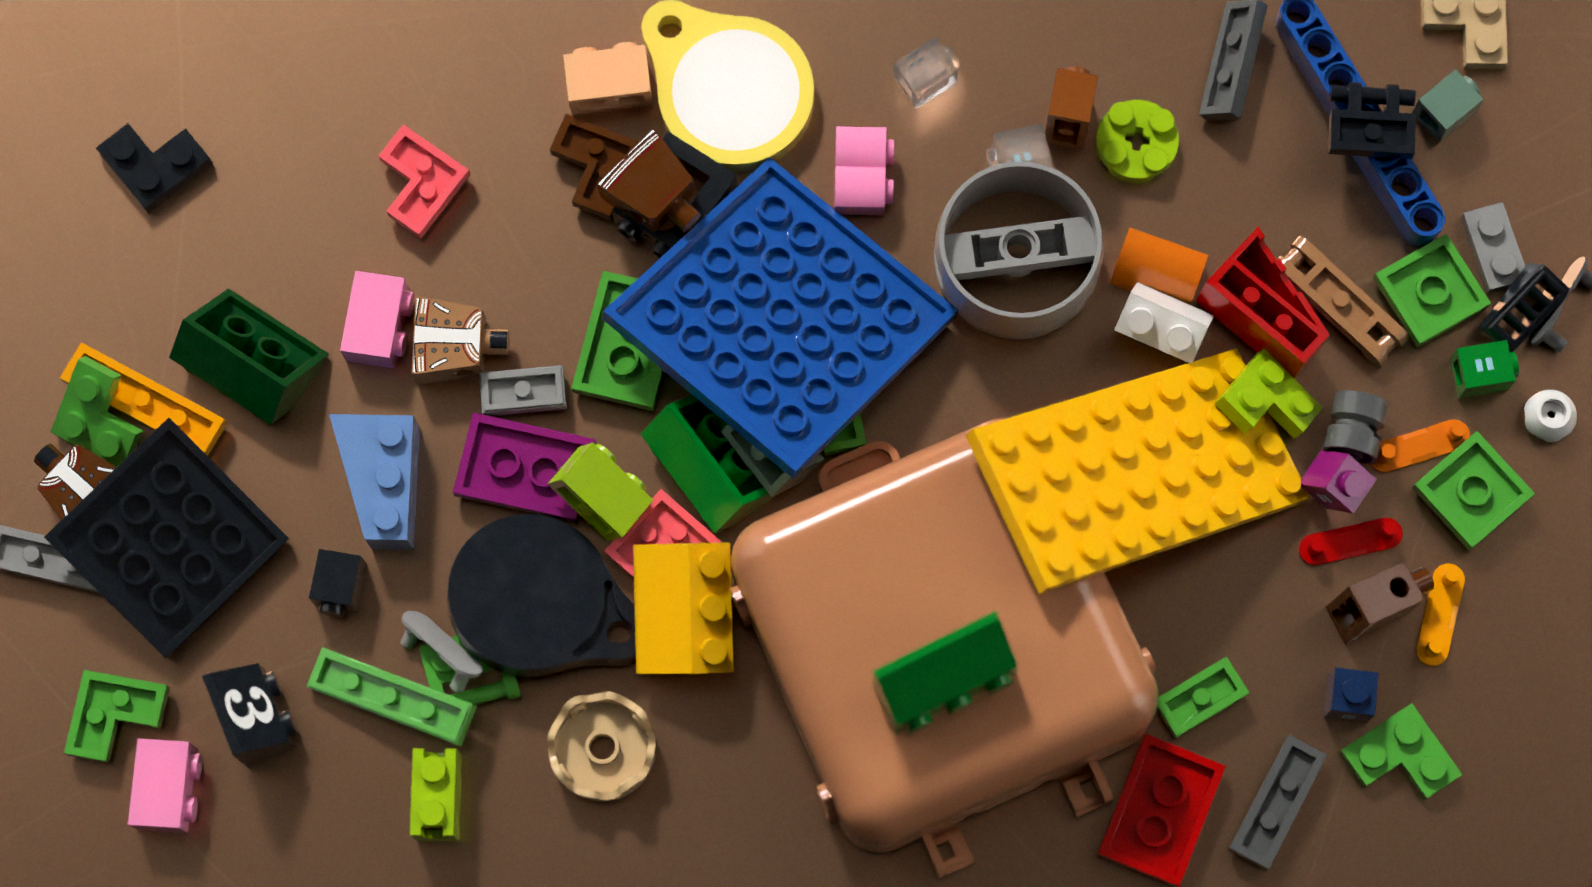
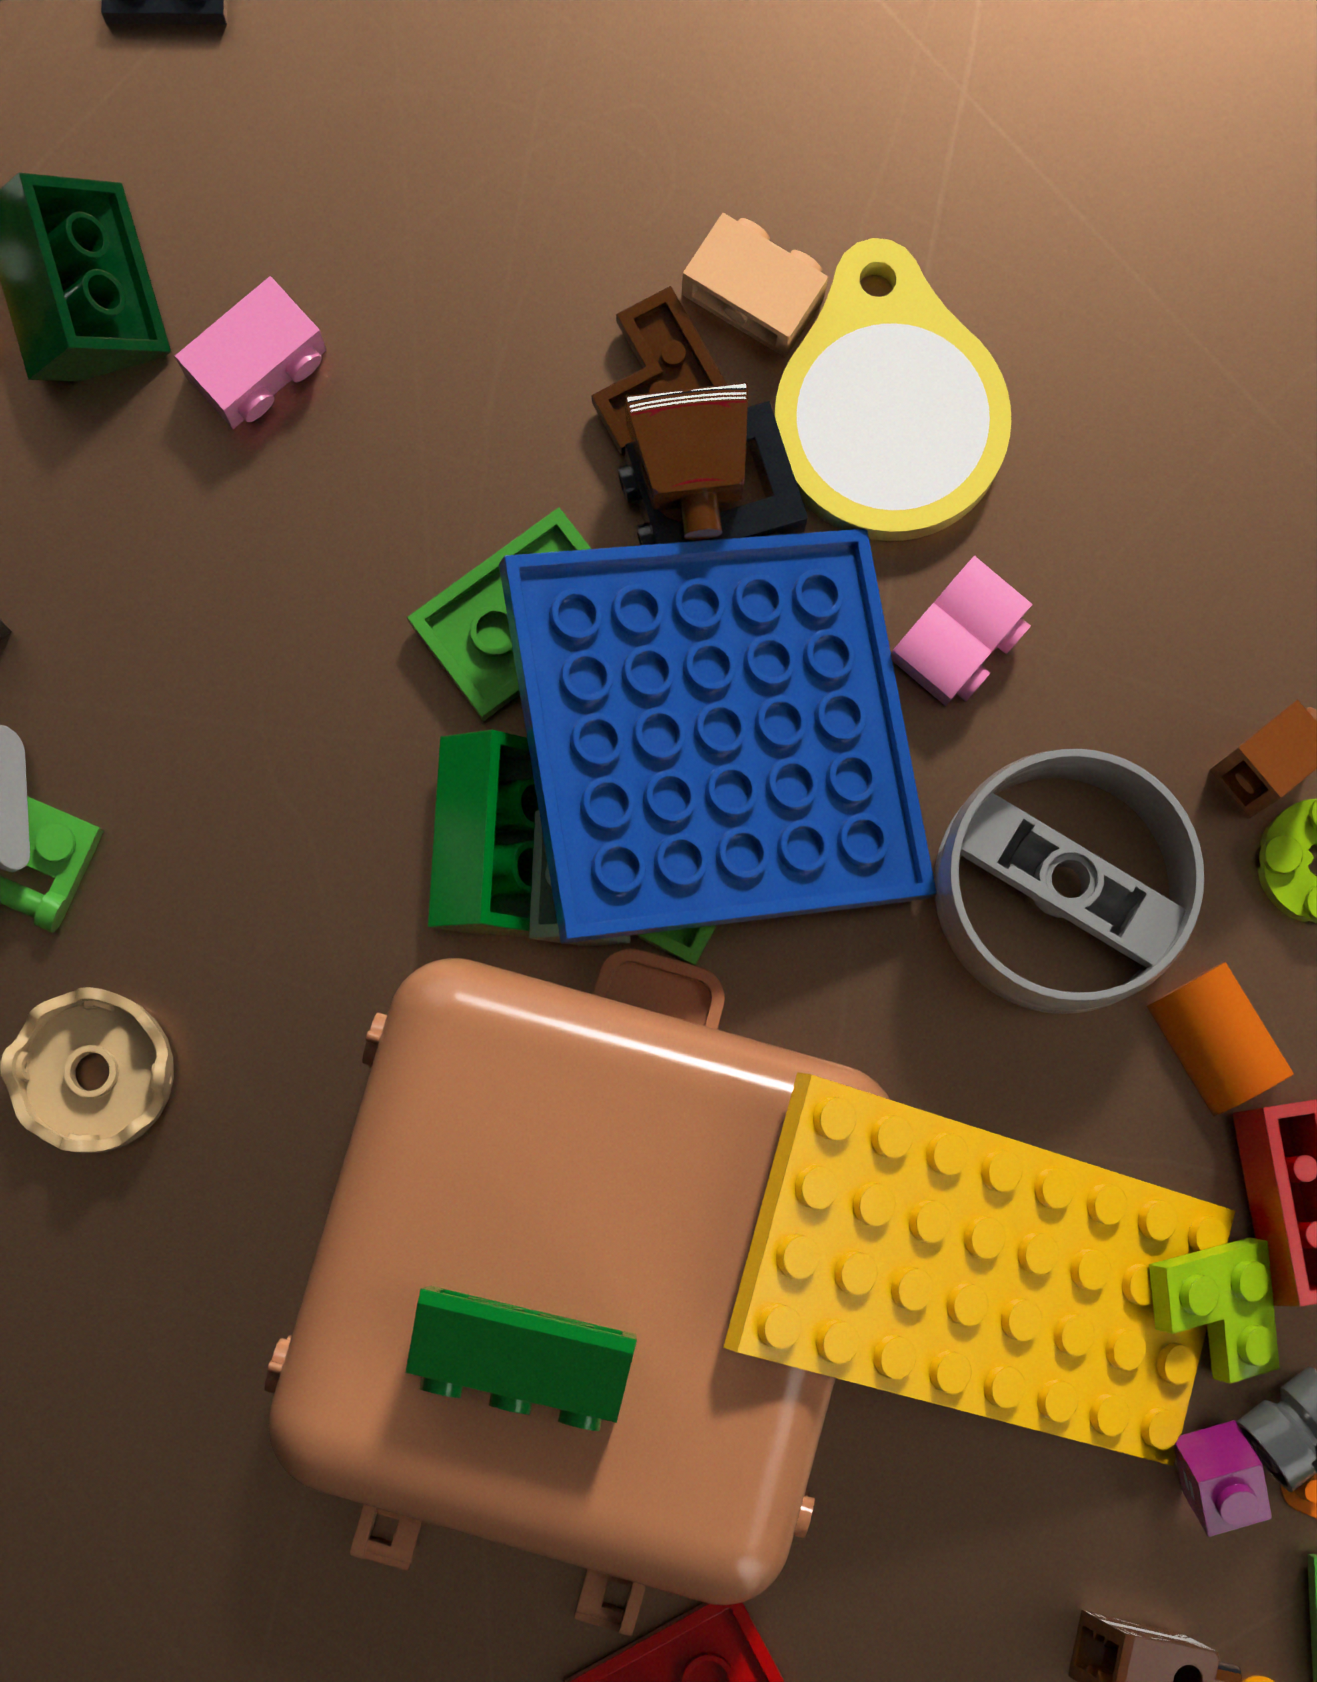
camera: 30 degrees right, 5 degrees up
medium blue wedge [329,414,420,550] -> none
coral plate [378,125,471,239] -> none
medium nougat torso [412,297,509,384] -> none
black piece [447,514,636,677] -> none
magenta plate [452,413,597,523] -> none
light grey plate [479,365,567,416] -> none
lime brick [548,442,653,541] -> none
coral plate [604,489,722,579] -> none
yellow slope [633,542,733,674] -> none
clear brick [893,37,960,109] -> none
clear brick [986,124,1052,167] -> none
white brick [1114,282,1214,363] -> none
bright green plate [1156,656,1249,739] -> none
red piece [1299,517,1403,566] -> none

